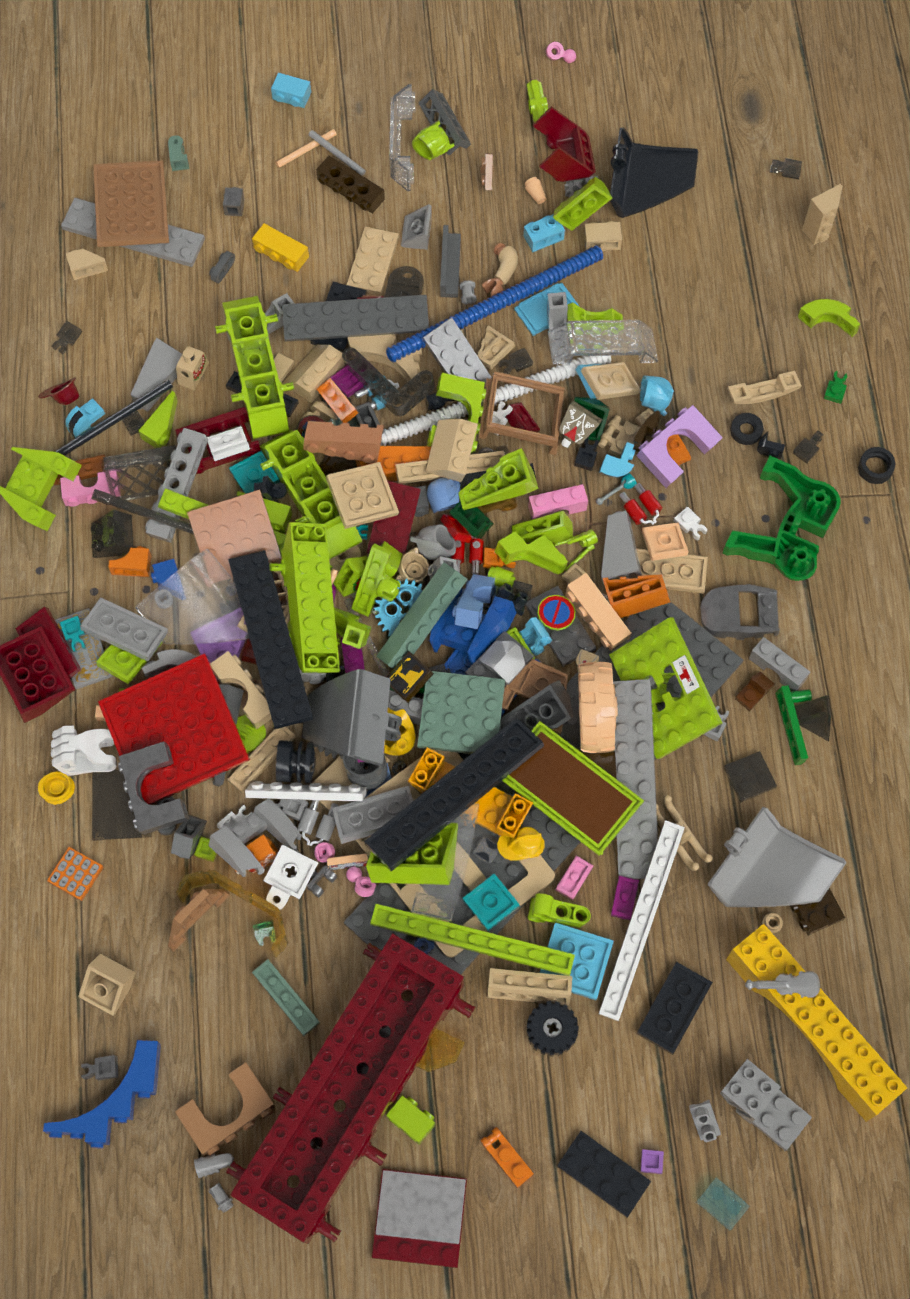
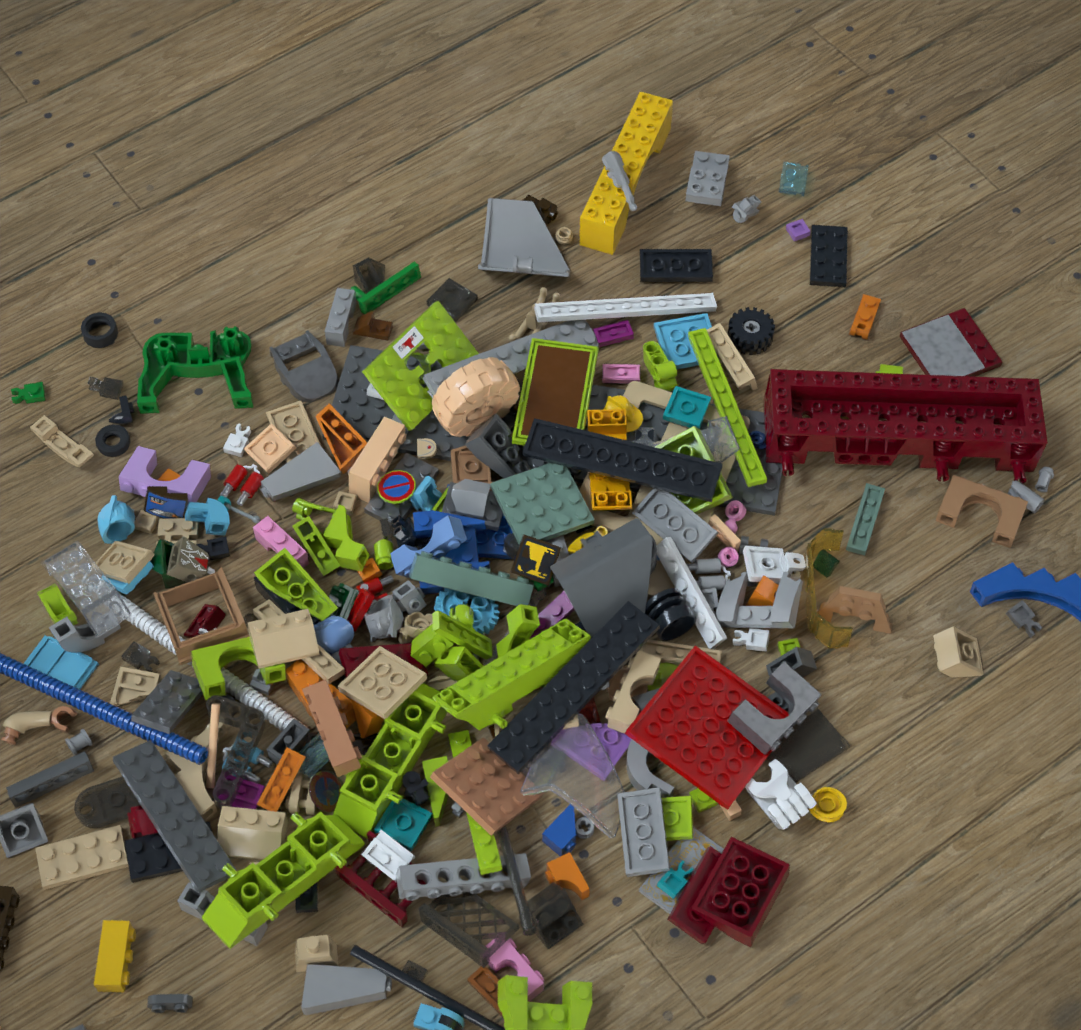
camera: 120 degrees left, 10 degrees down
tile [47,847,104,901] -> none
lime slope [139,391,178,450] -> none
none -> light nougat bar [206,703,220,788]

